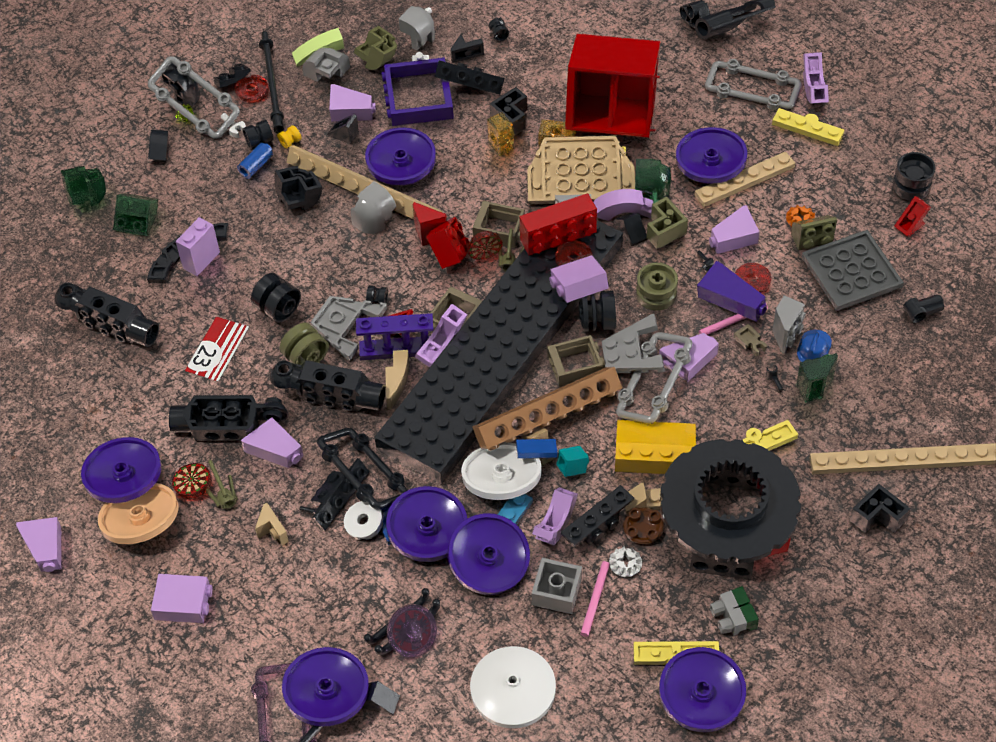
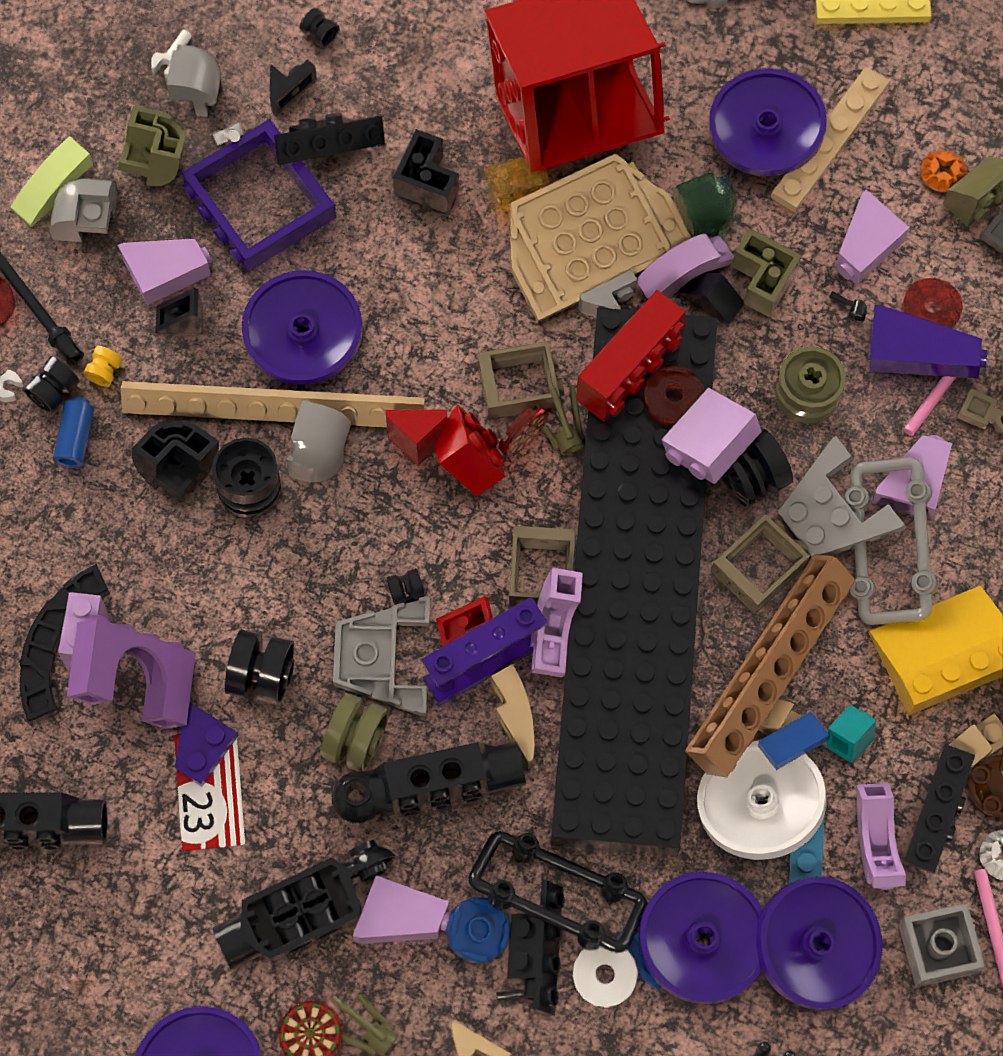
camera: 30 degrees left, 15 degrees up
clear yellow brick [487,112,514,156] -> none
none -> medium lavender arch [67,616,196,729]
none -> dark purple wing [175,702,239,787]
none -> black wheel [212,437,282,518]
none -> blue tile [446,897,510,963]

